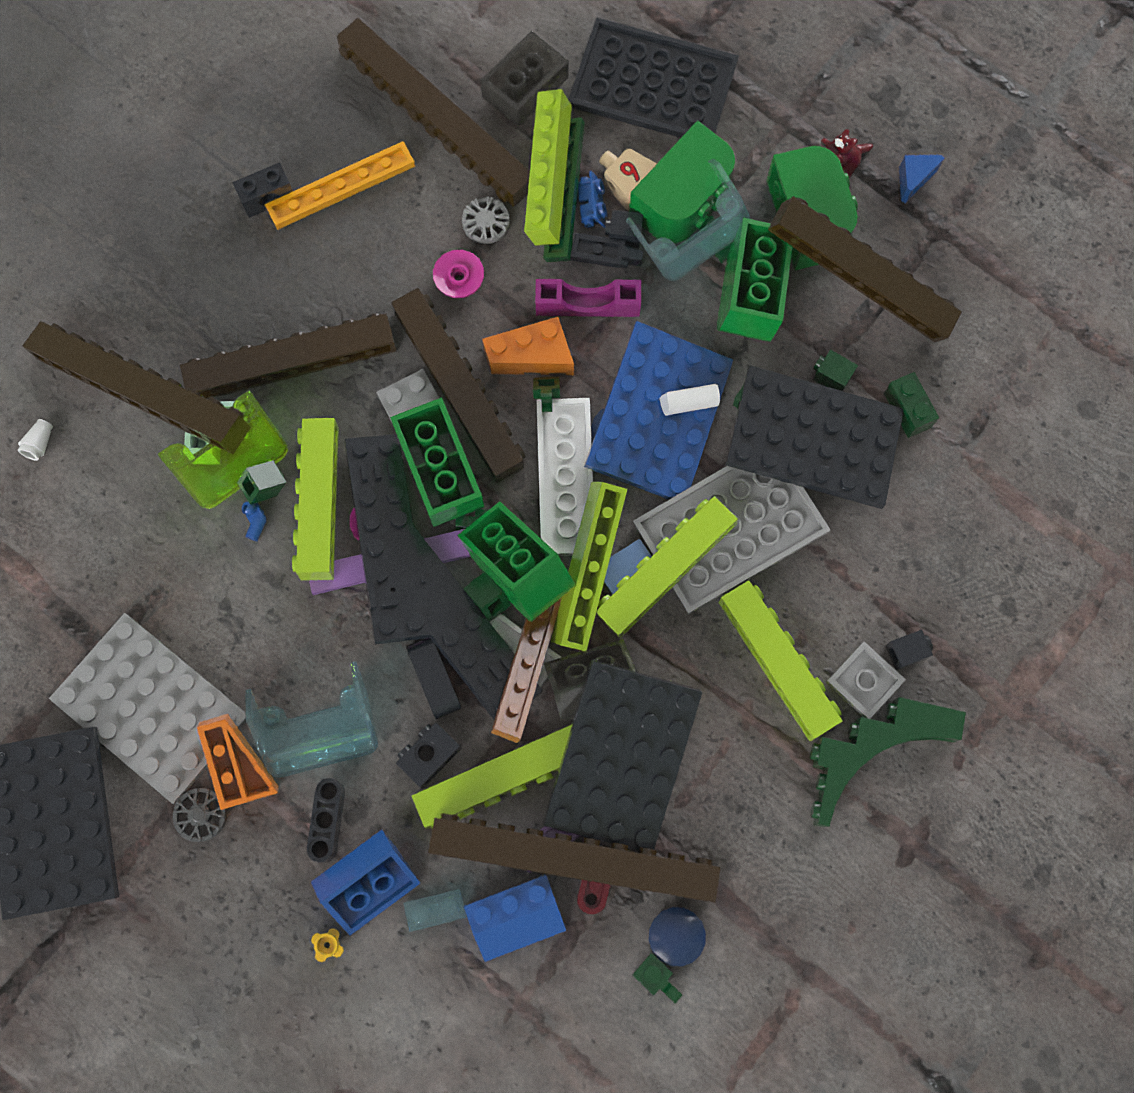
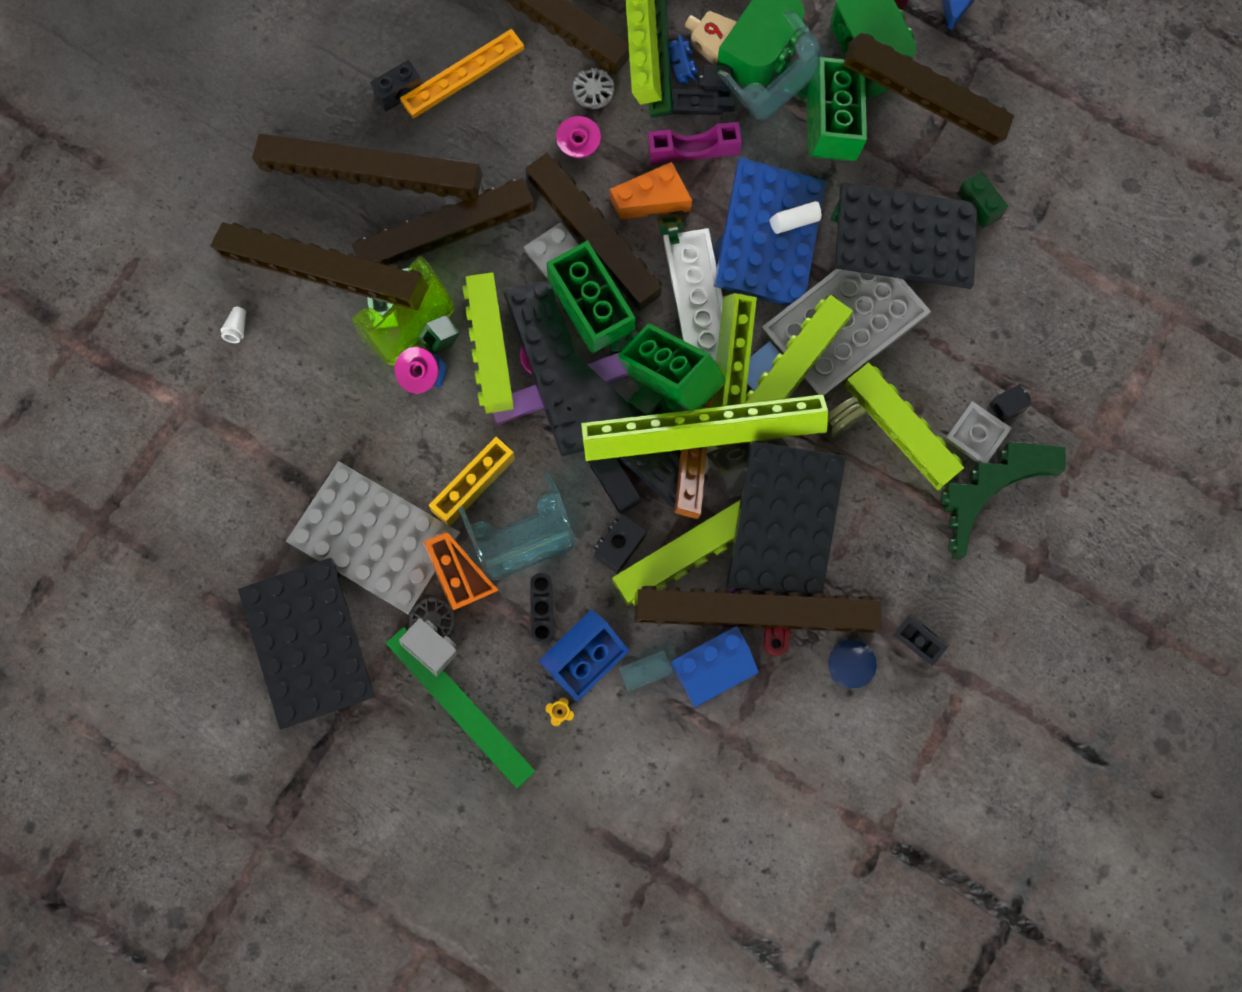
camera: 10 degrees left, 0 degrees up
dark green plate [632,953,683,1004] -> none
dark green brick [813,349,858,391] -> none
none -> dark brown brick [252,134,483,200]
none -> green tile [386,627,536,789]
none -> dark pink dish [394,347,439,394]
none -> light grey brick [399,618,457,677]
none -> yellow brick [429,437,515,527]
none -> lime brick [581,395,828,461]
none -> olive head [827,397,866,438]
none -> black brick [893,615,950,667]

